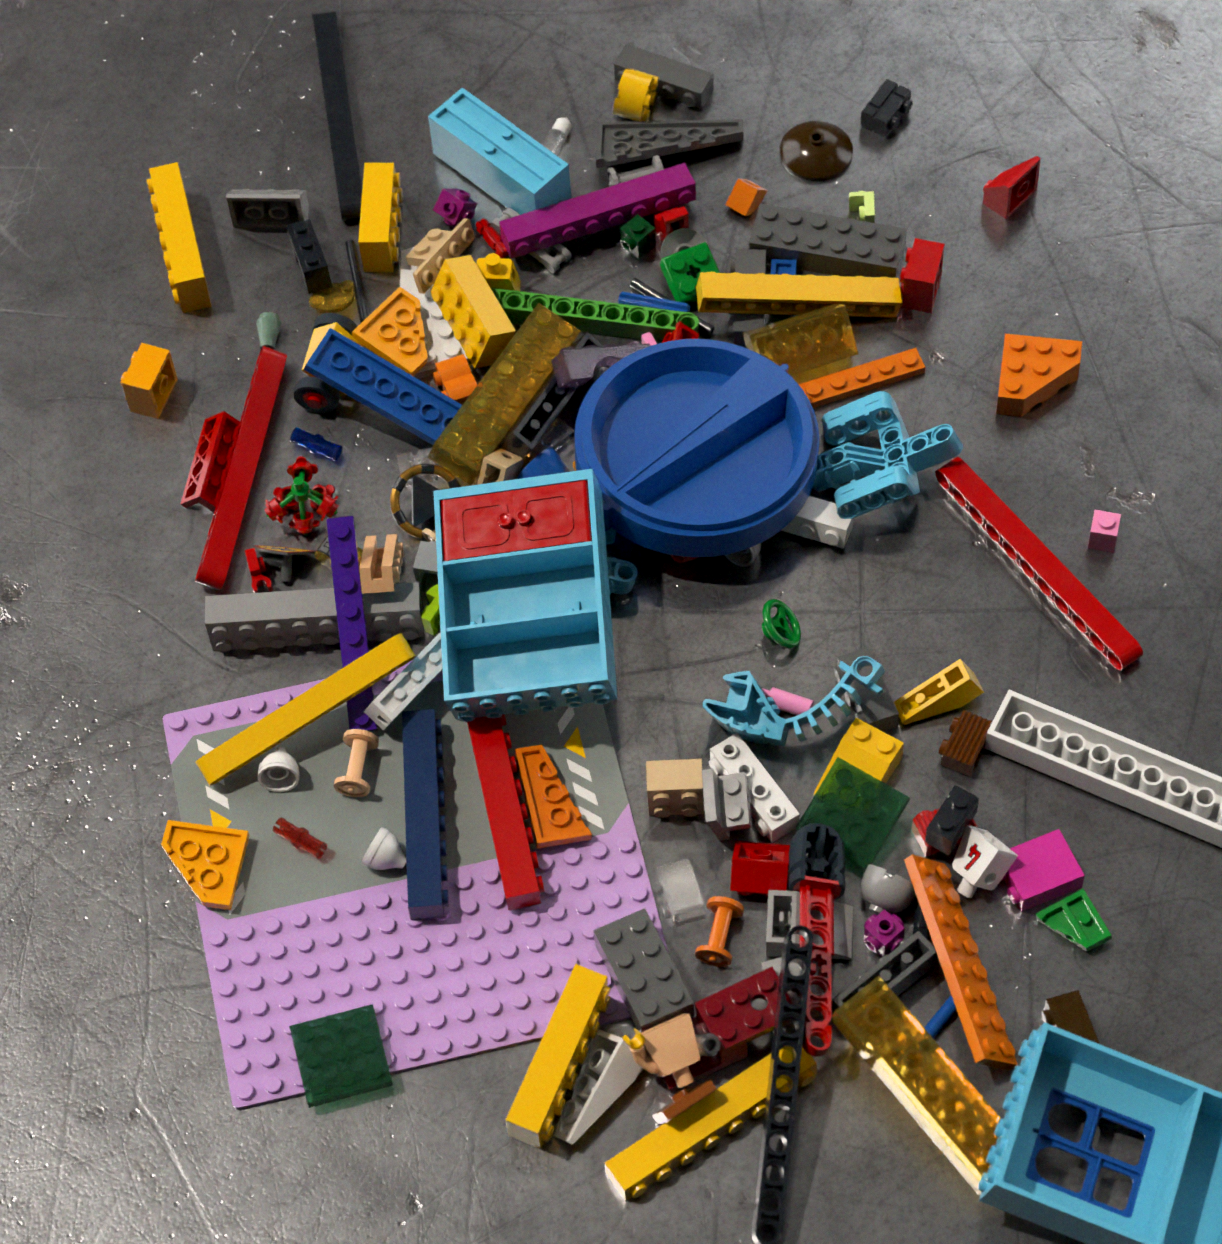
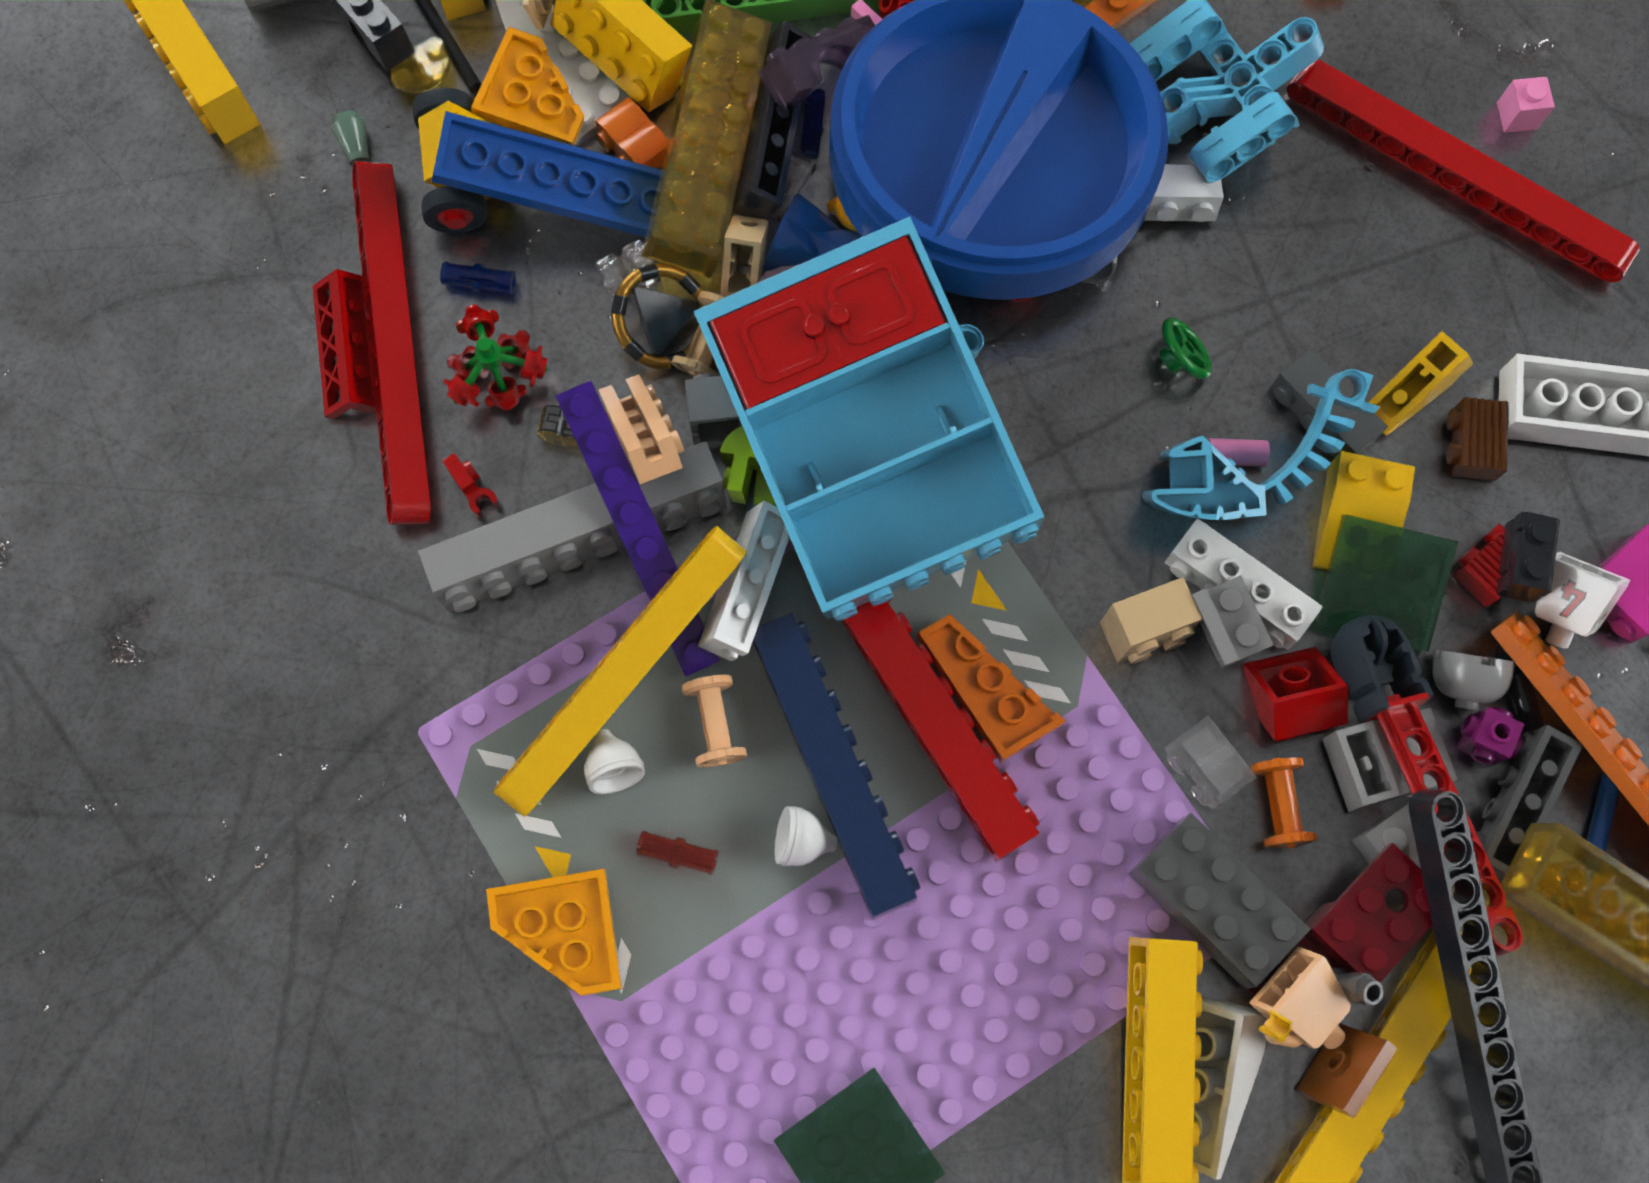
camera: 25 degrees left, 15 degrees up
light orange brick [121,343,178,419] -> none
dark grey shield [253,545,318,582] -> none

